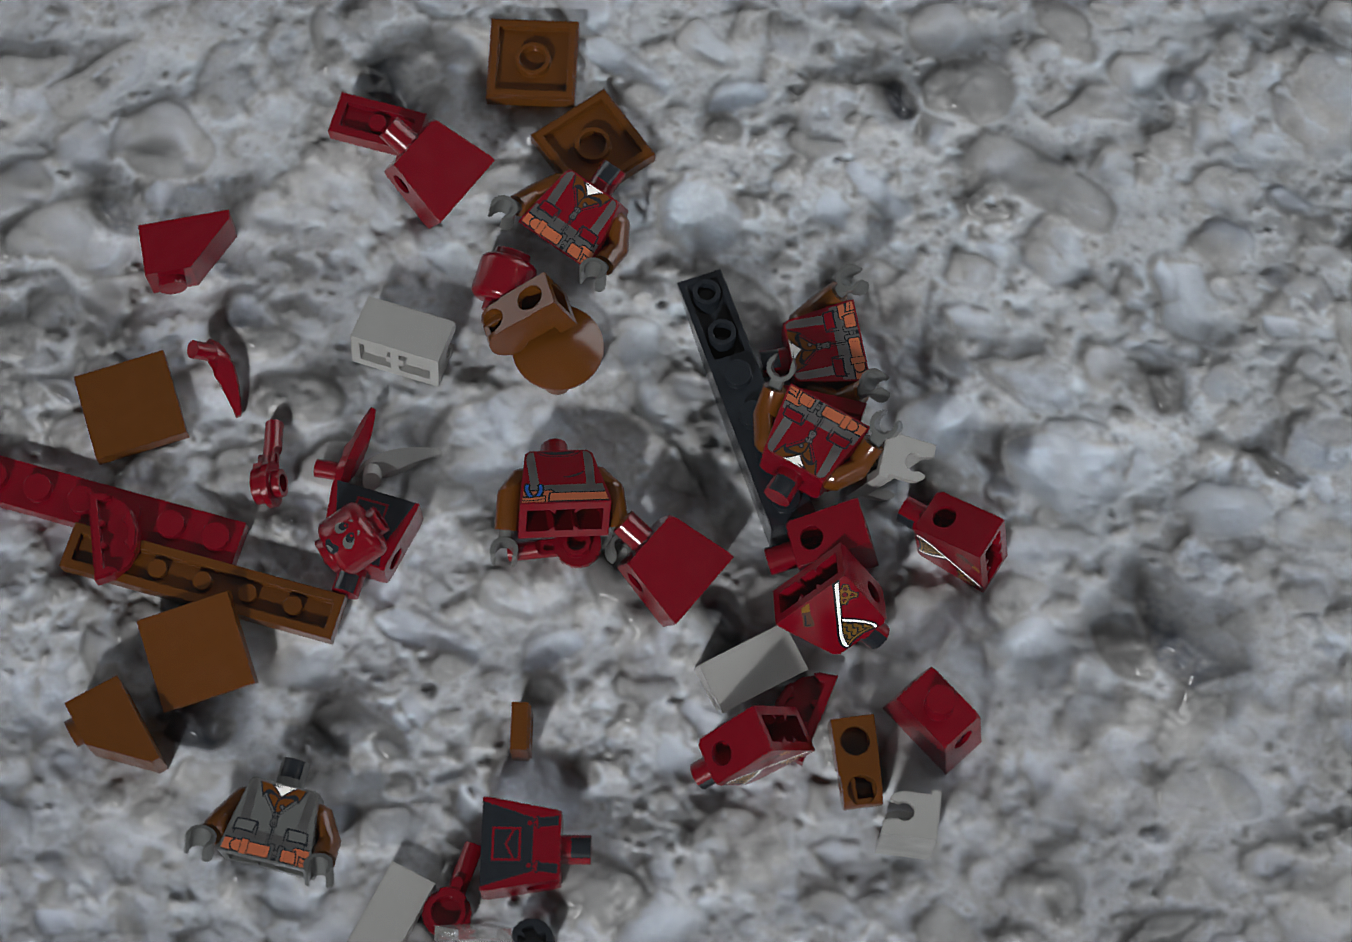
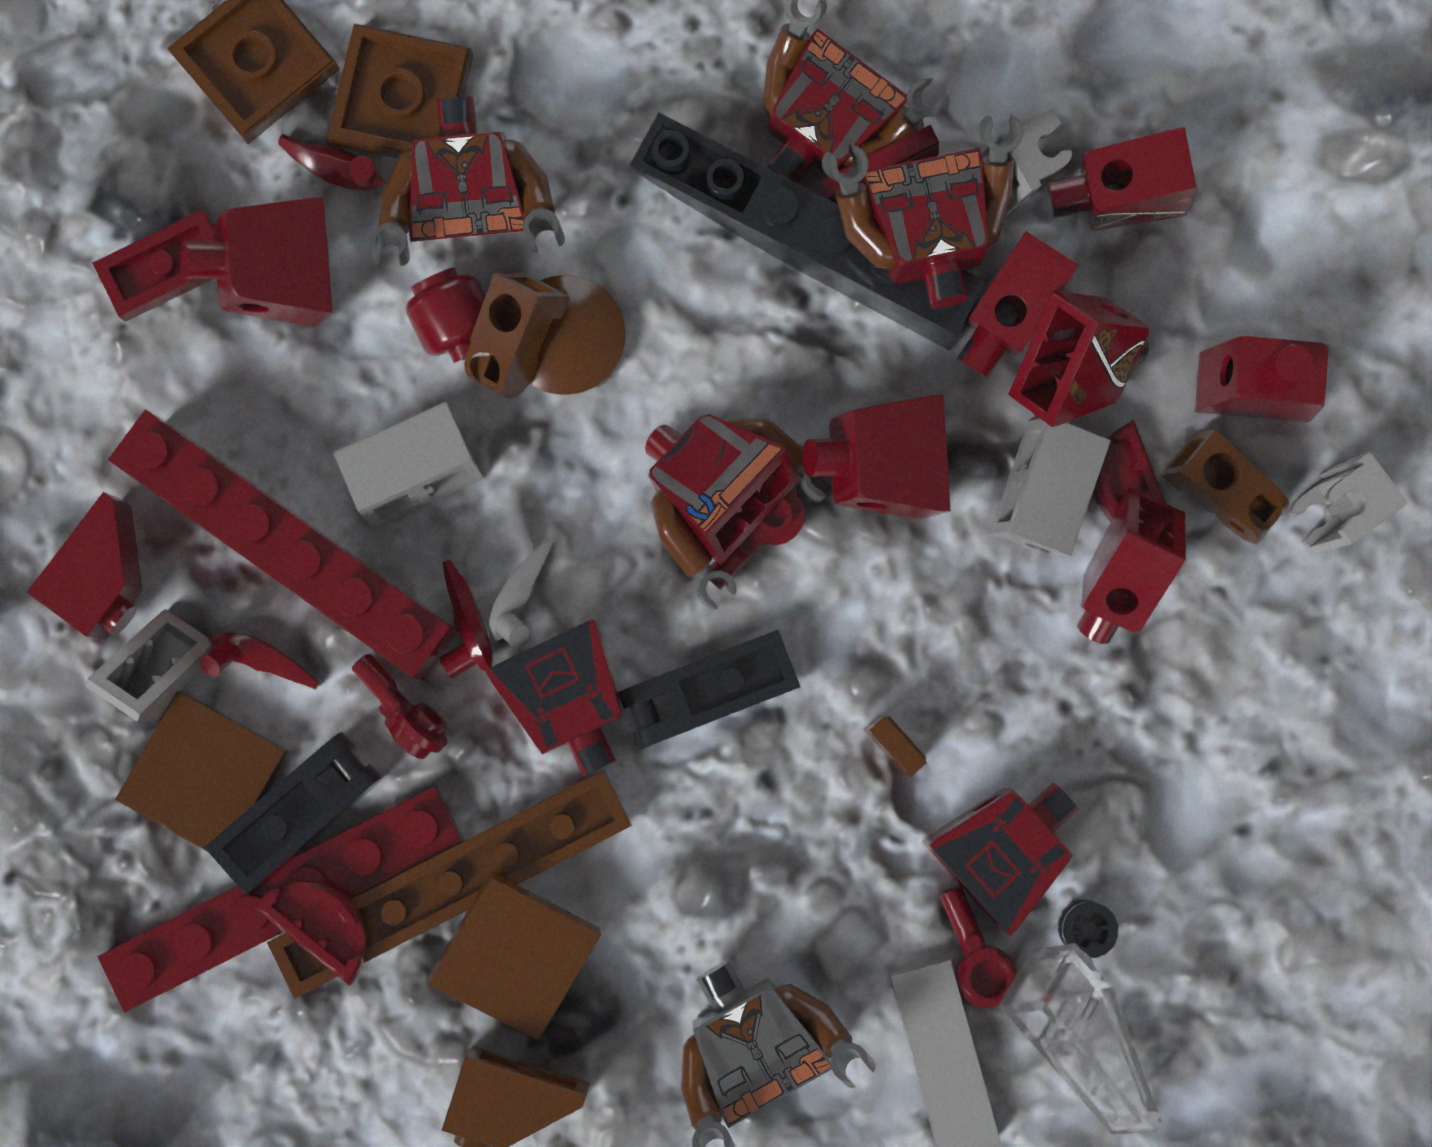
camera: 50 degrees left, 15 degrees up
dark red head [315,503,390,574] -> none
none -> light grey slope [85,609,214,722]
none -> dark red brick [108,409,459,680]
none -> black plate [204,732,383,895]
none -> dark red bar [278,133,386,191]
none -> black plate [617,630,801,750]

